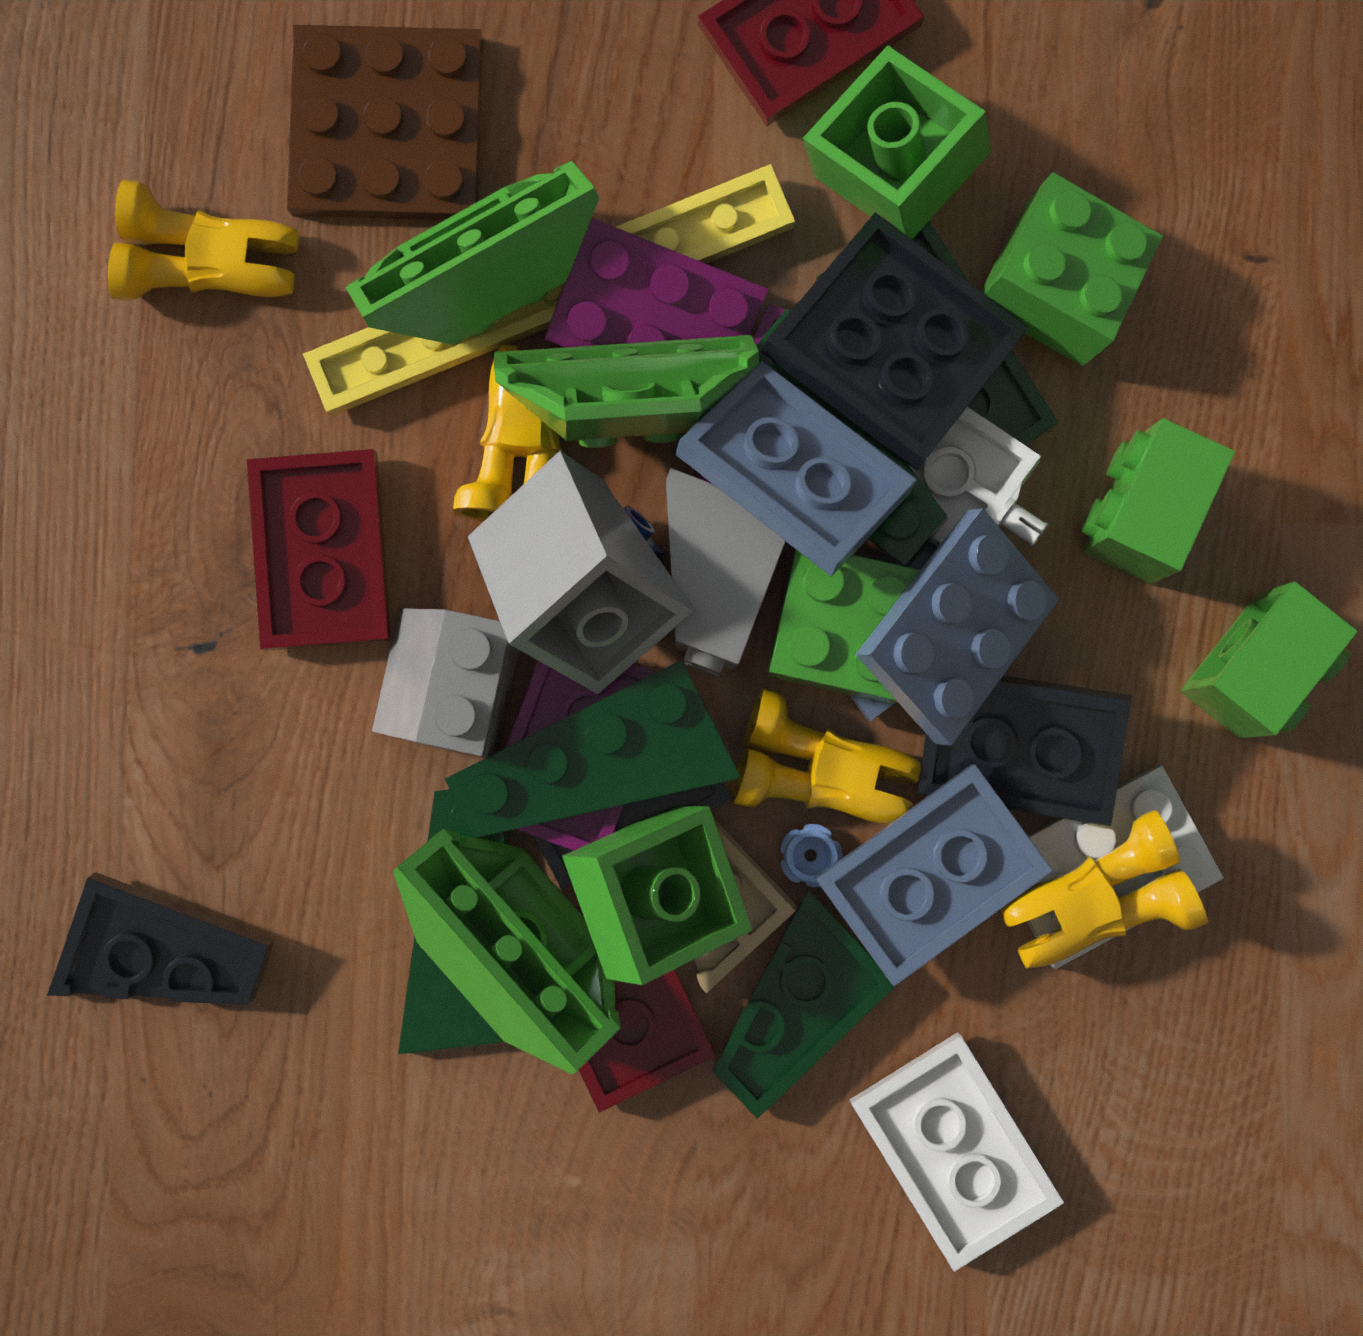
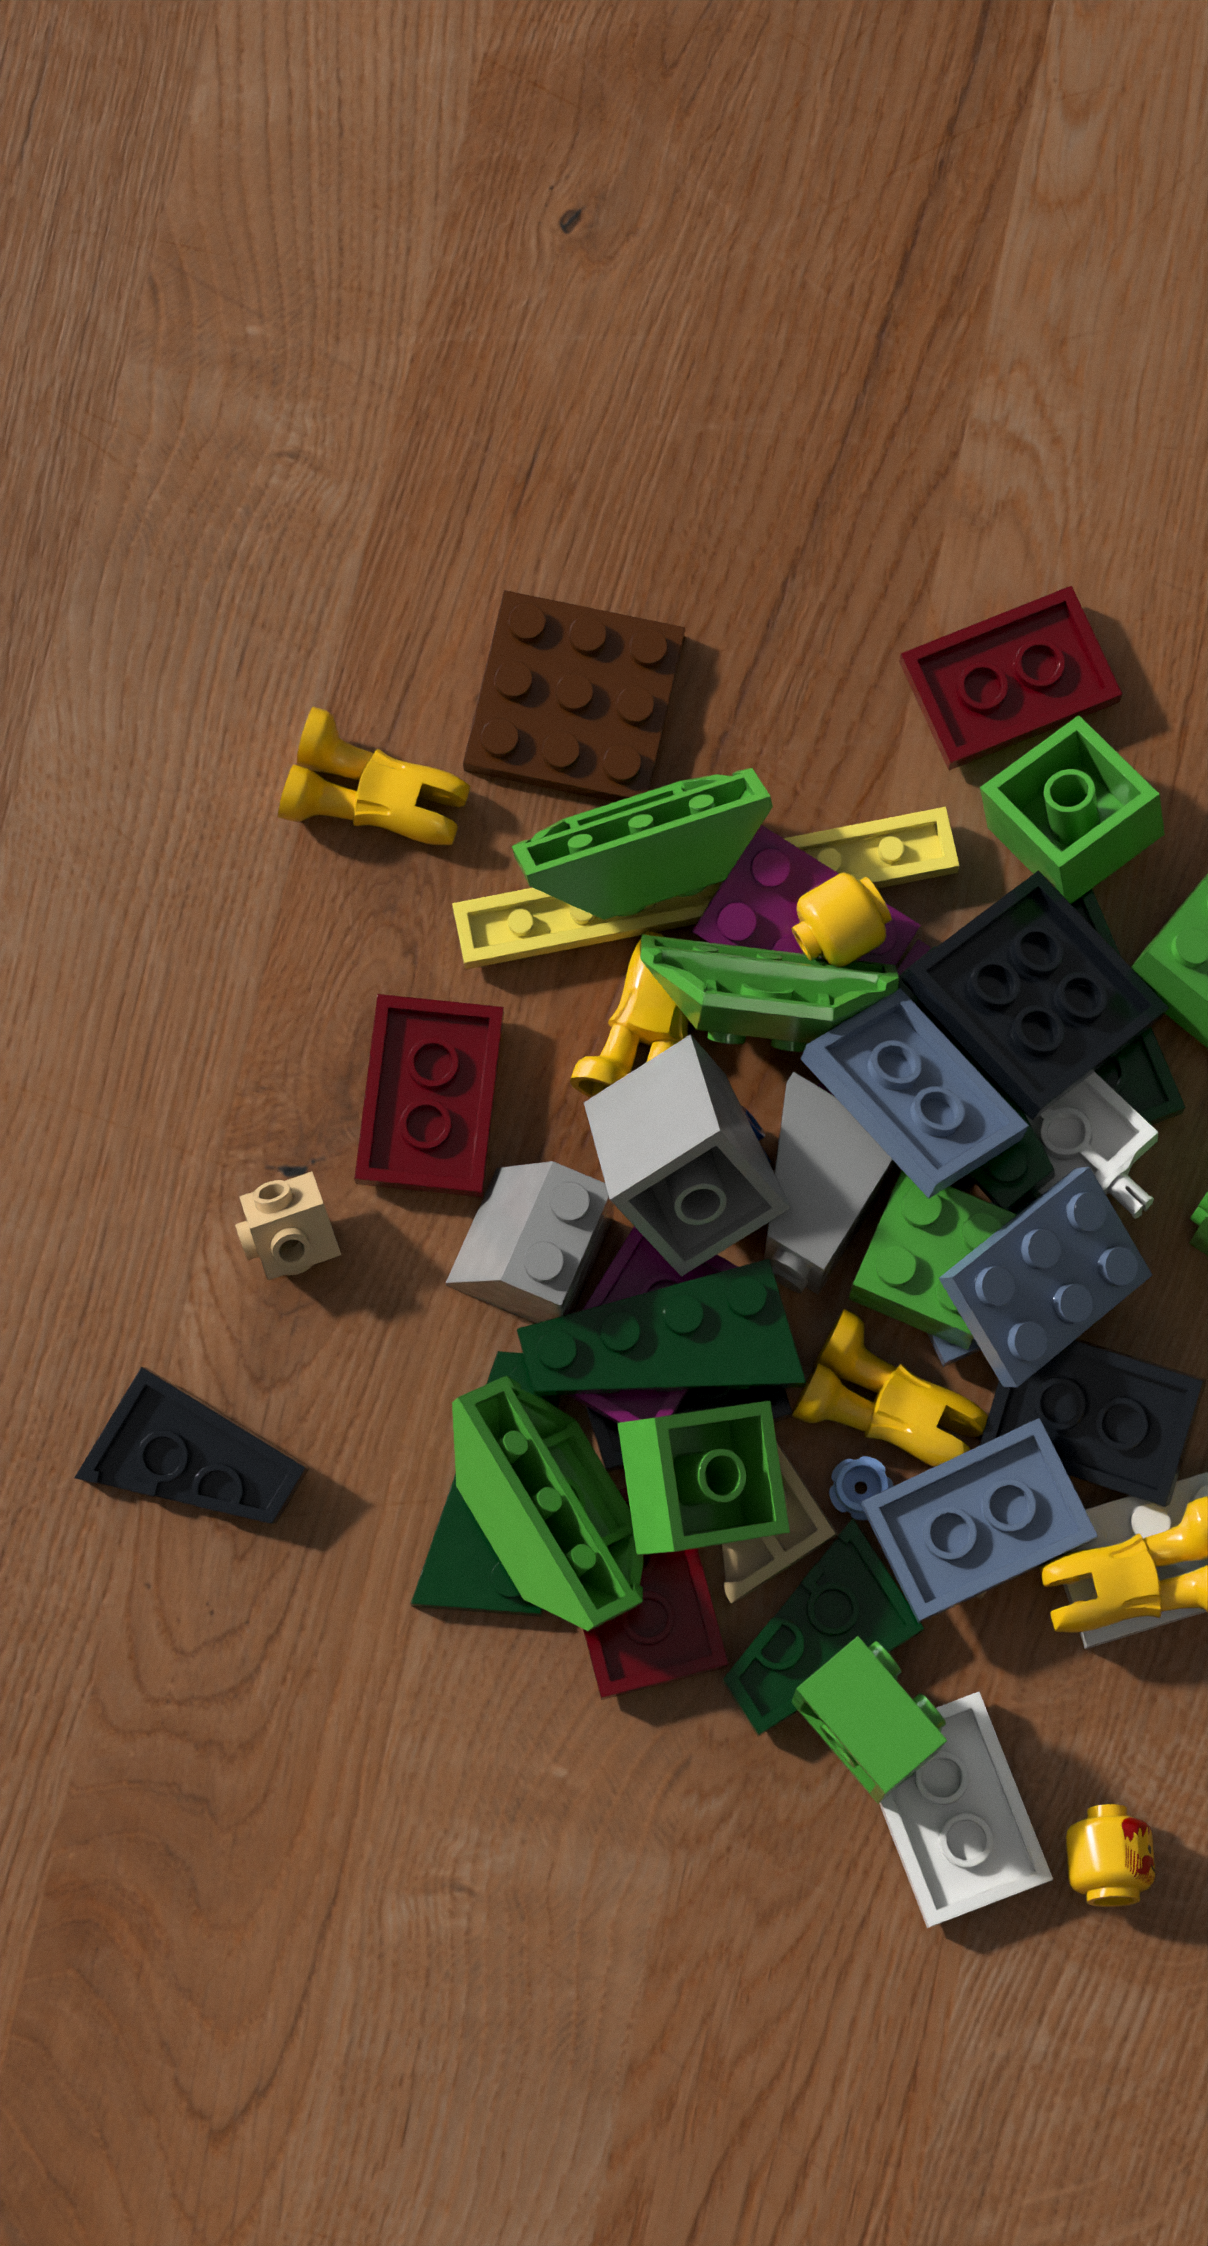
camera: 15 degrees right, 10 degrees down
none -> tan brick [235,1171,341,1280]
none -> yellow head [791,873,892,967]
none -> bright green brick [791,1636,947,1804]
none -> yellow head [1066,1804,1155,1907]

